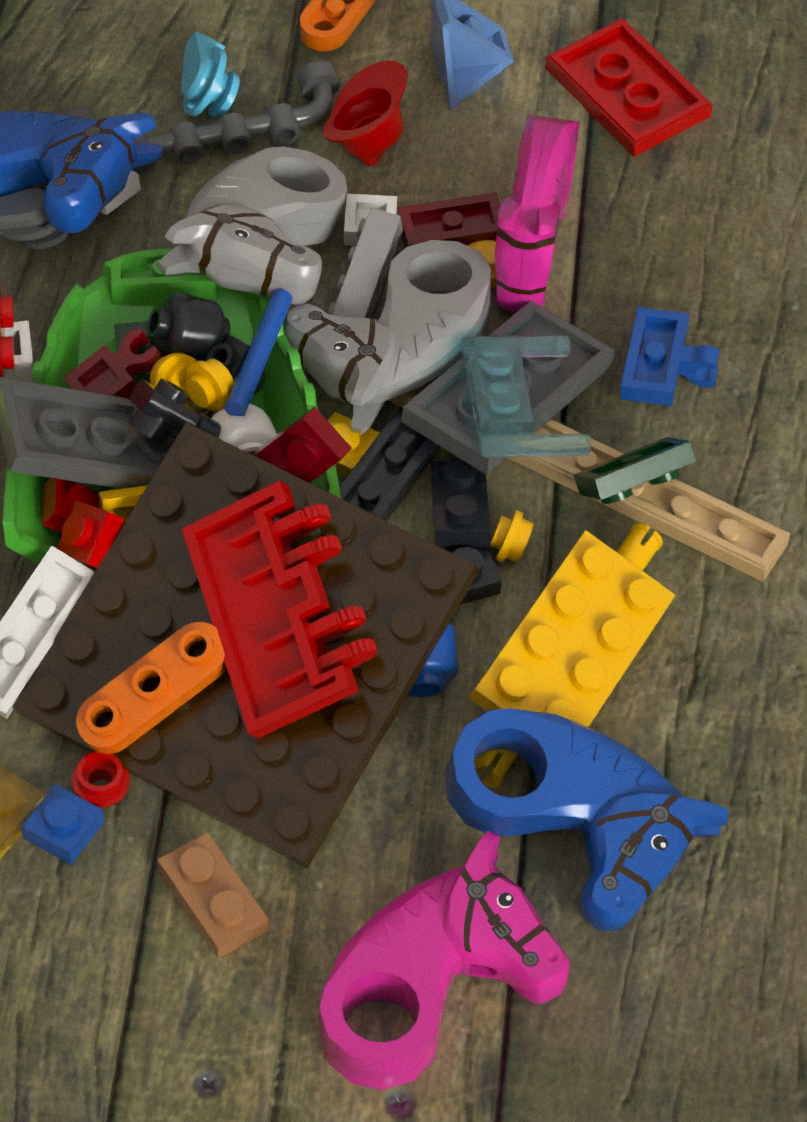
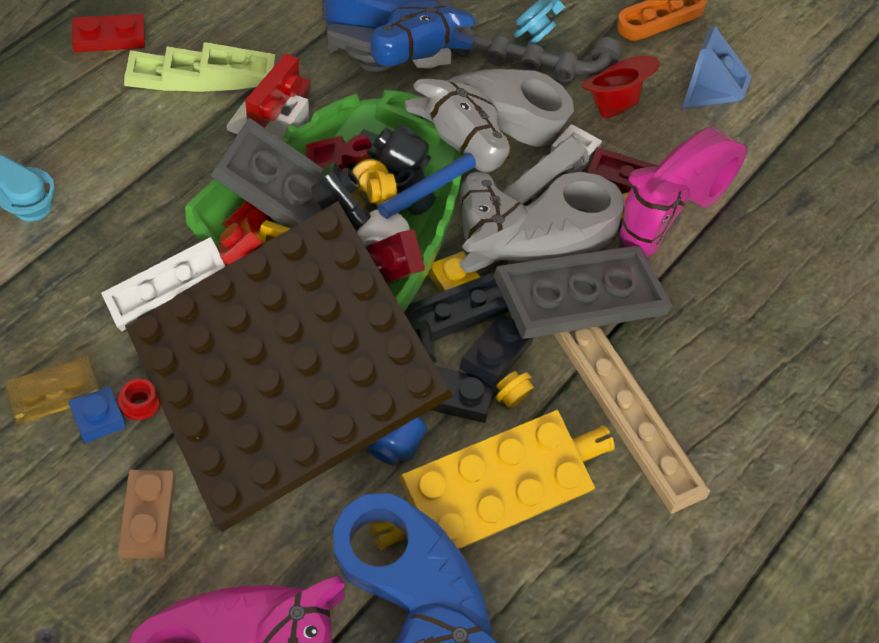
camera: 30 degrees right, 0 degrees up
orange plate [76,622,227,754] -> none
red hinge [182,481,378,739] -> none
clear light blue plate [461,336,590,457] -> none
red tile [545,18,713,157] -> none
plate [574,437,696,504] -> none
blue plate [620,307,720,406] -> none

